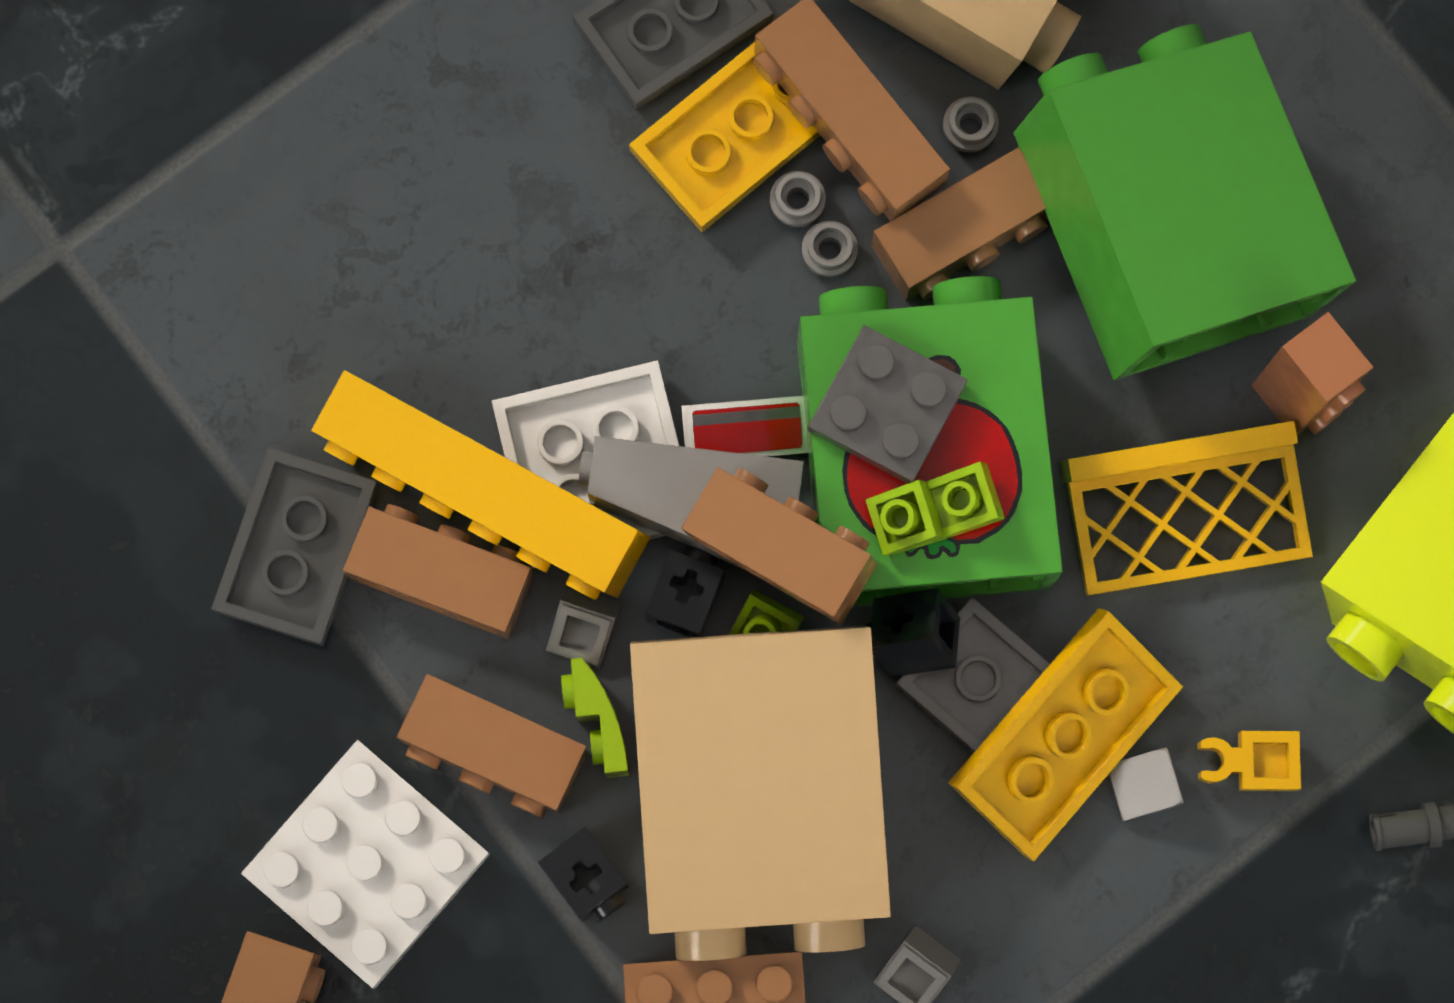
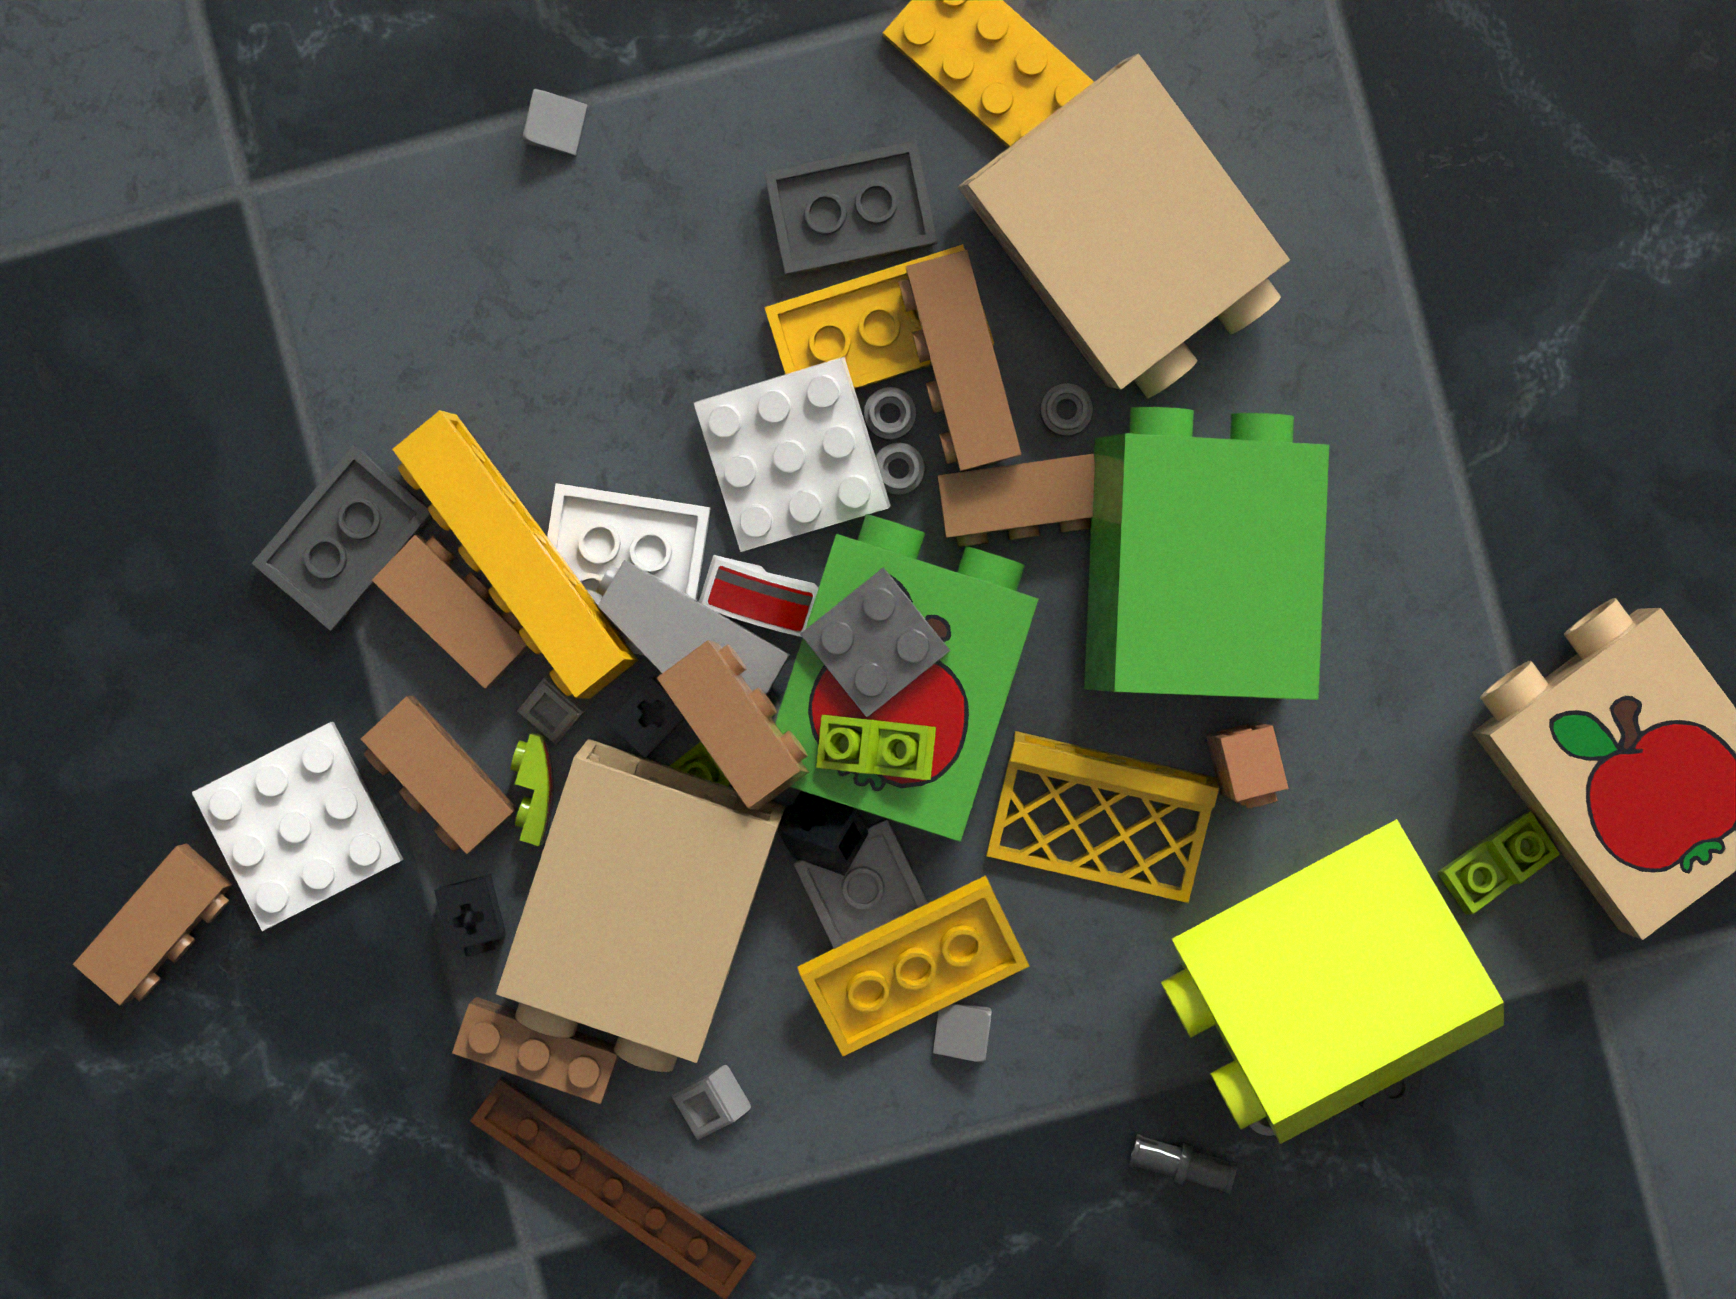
camera: 20 degrees right, 10 degrees up
yellow plate [1197,731,1301,791] -> none
none -> light grey slope [522,89,588,156]
none -> white plate [694,357,891,552]

